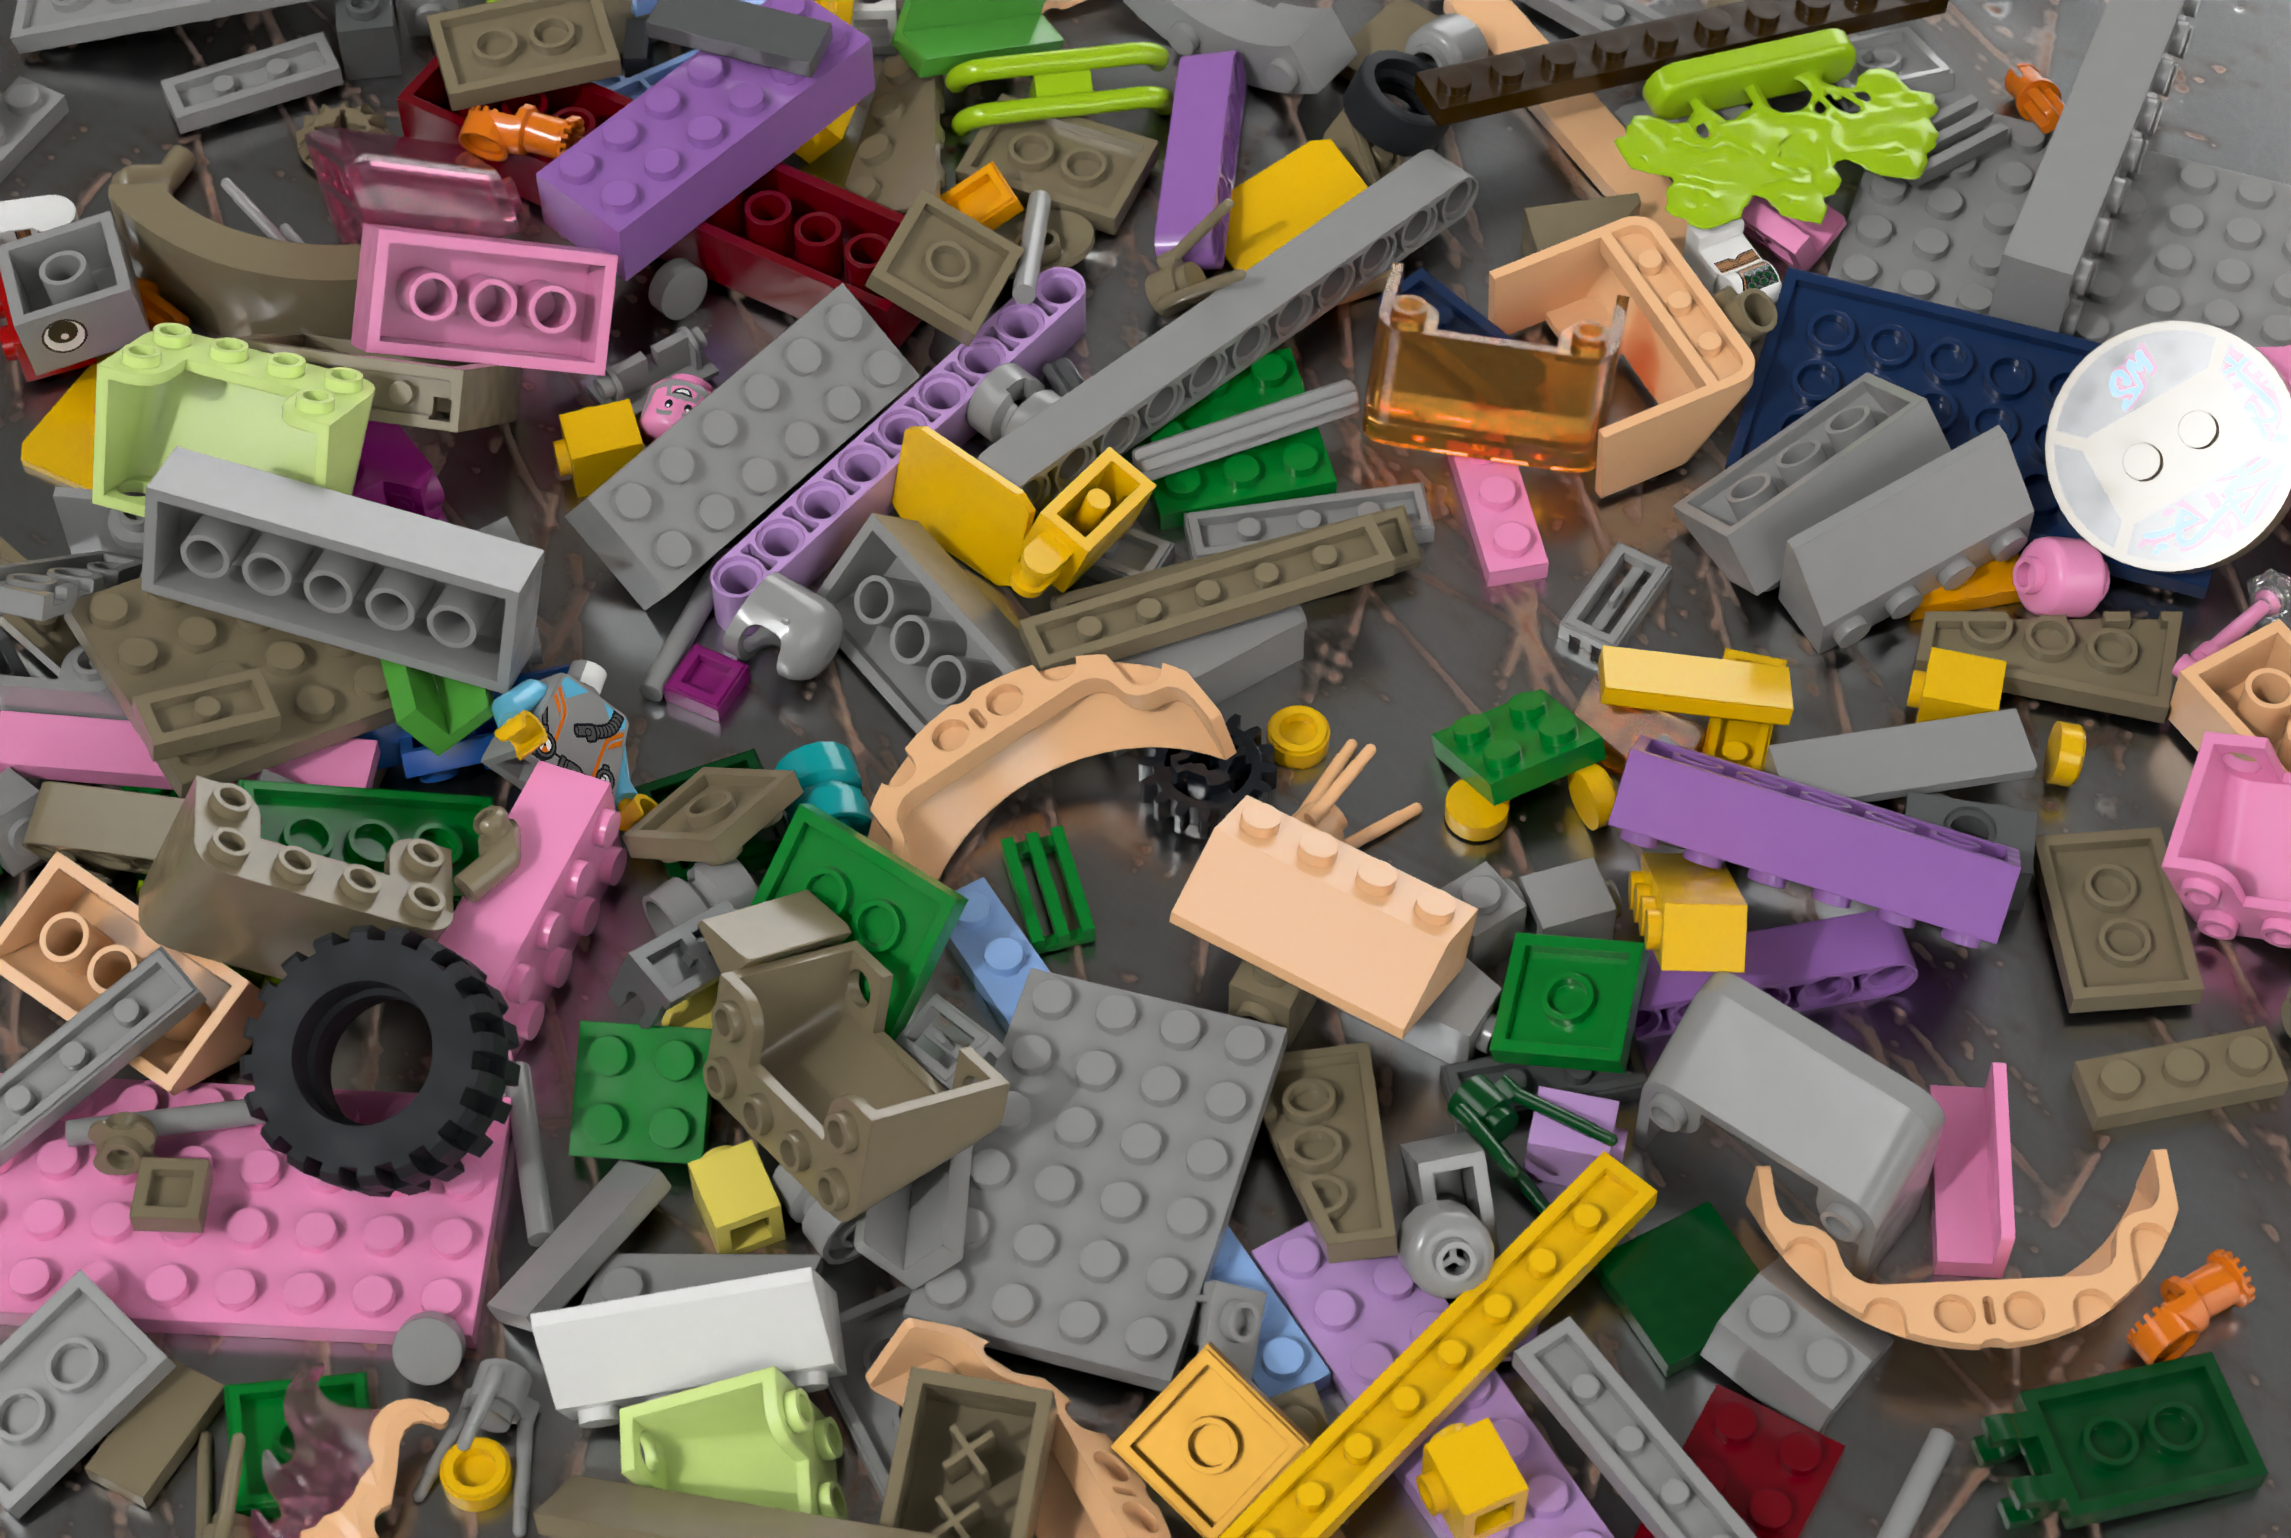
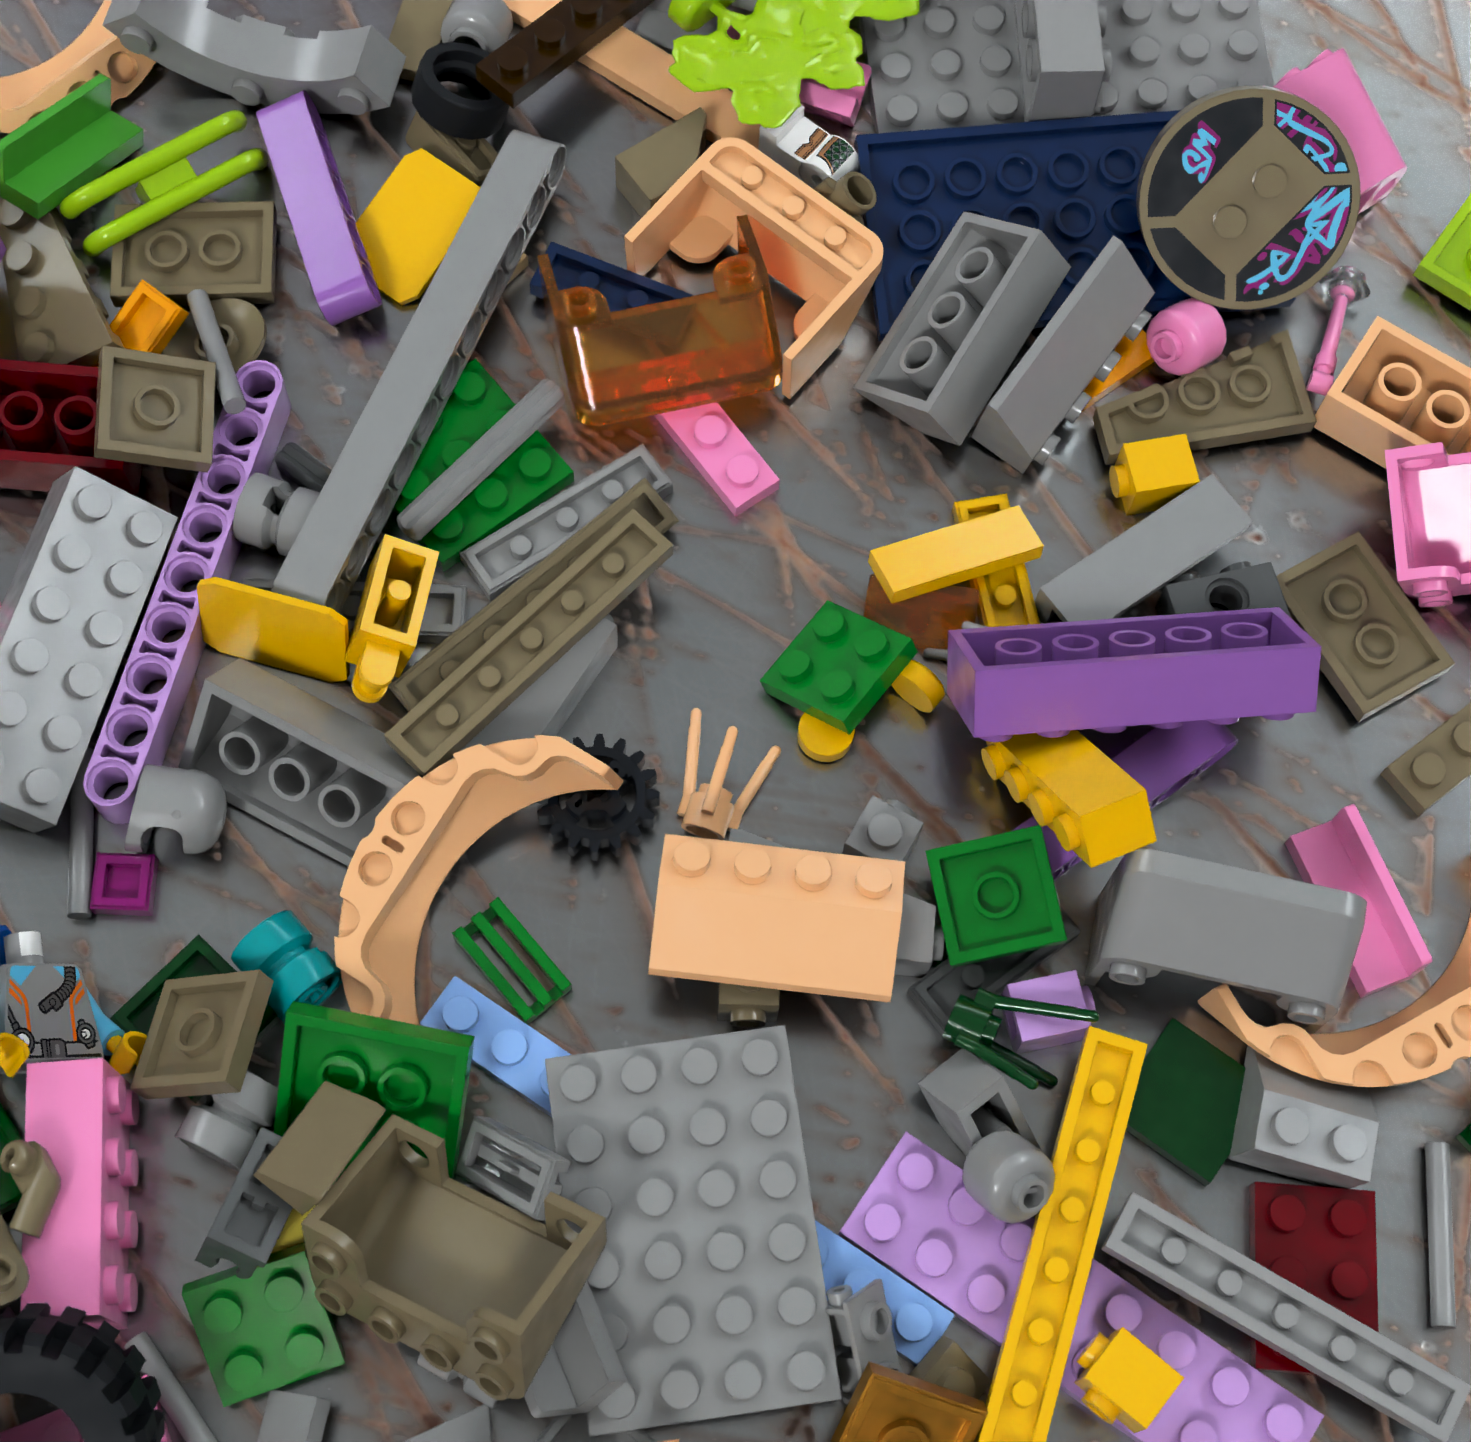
camera: 30 degrees left, 15 degrees up
light yellow brick [688,1139,786,1254] -> none
dark tan plant [1145,198,1246,317] -> none
dark tan wing [1261,1042,1399,1264] -> none
yellow tile [1266,705,1330,769] -> none
light grey brick [1519,857,1622,940] -> none
light grey tile [1558,541,1673,653] -> none
yellow tile [2044,721,2086,787] -> none

